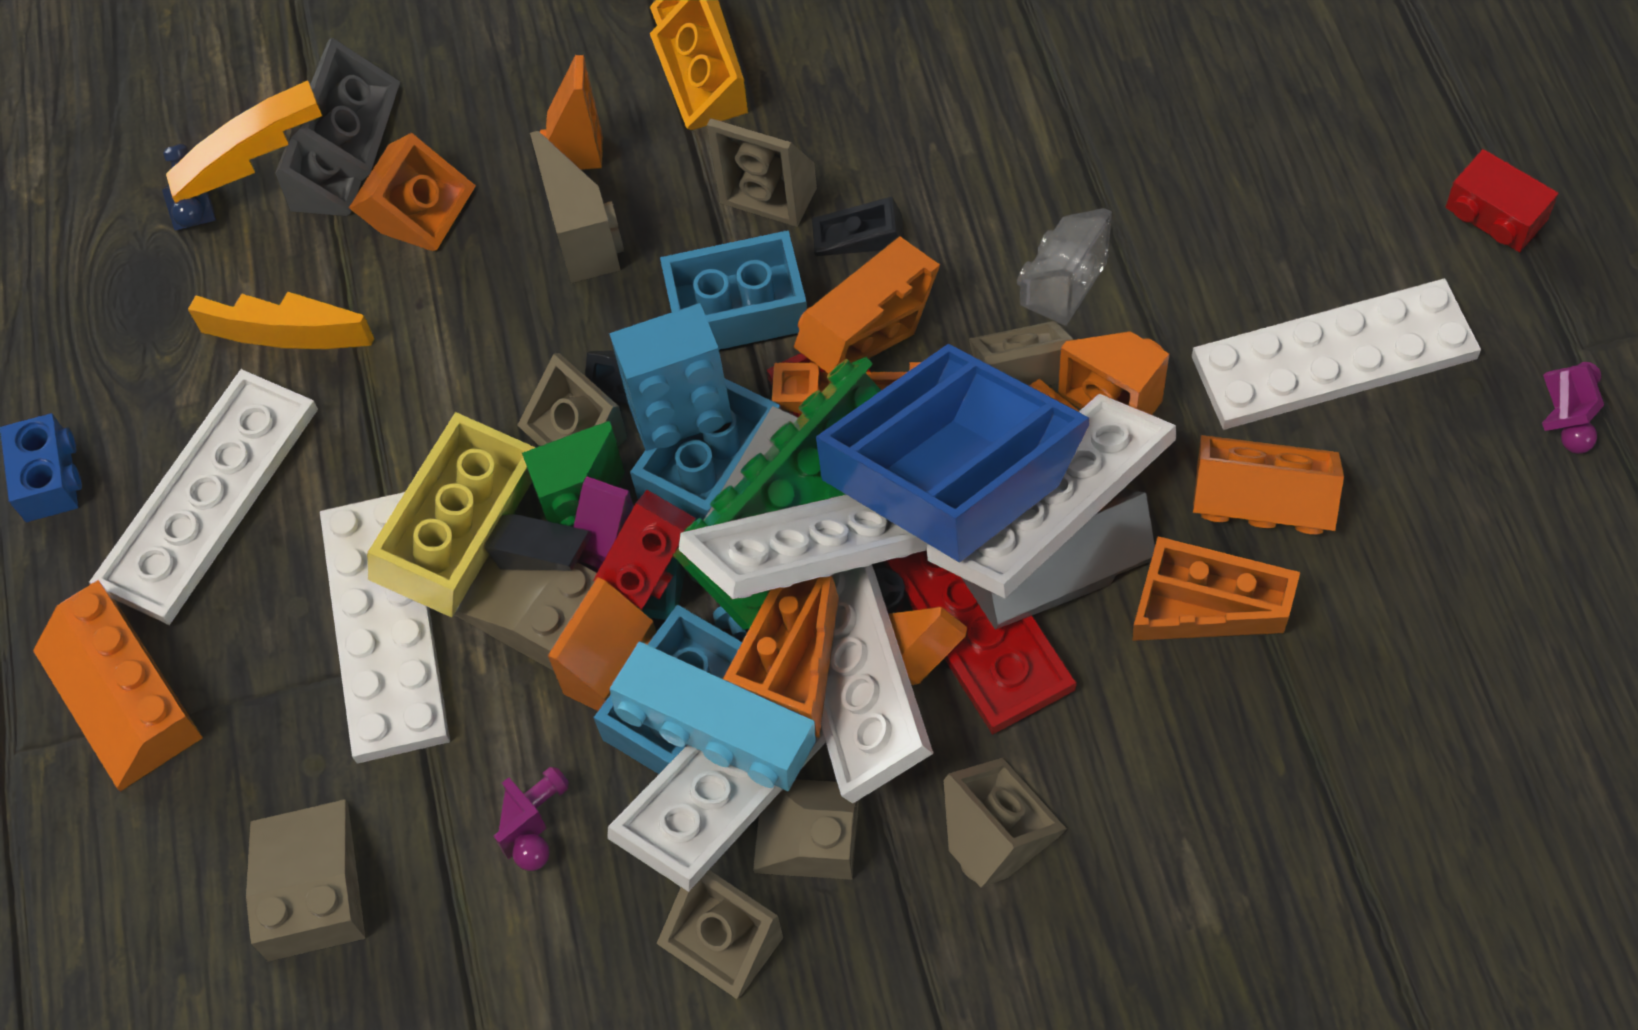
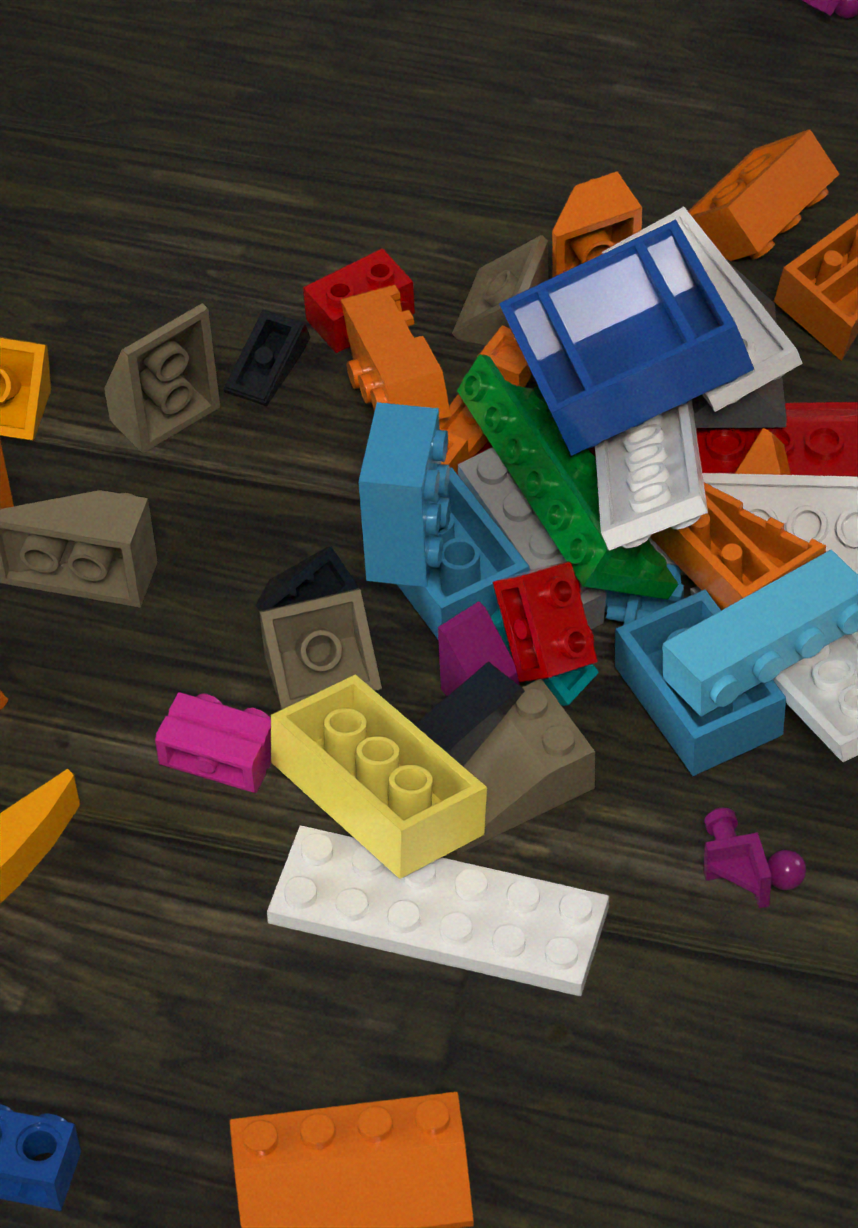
camera: 65 degrees left, 10 degrees down
white plate [89,369,318,625] -> none
dark tan slope [246,799,366,962] -> none
green slope [522,421,625,527] -> none
orange slope [548,577,657,711] -> none
dark azure brick [660,230,807,350] -> none
clear slope [1017,208,1112,326] -> none
white plate [1192,278,1481,430] -> none
none -> dark pink brick [155,692,272,793]
none -> red brick [303,248,415,353]

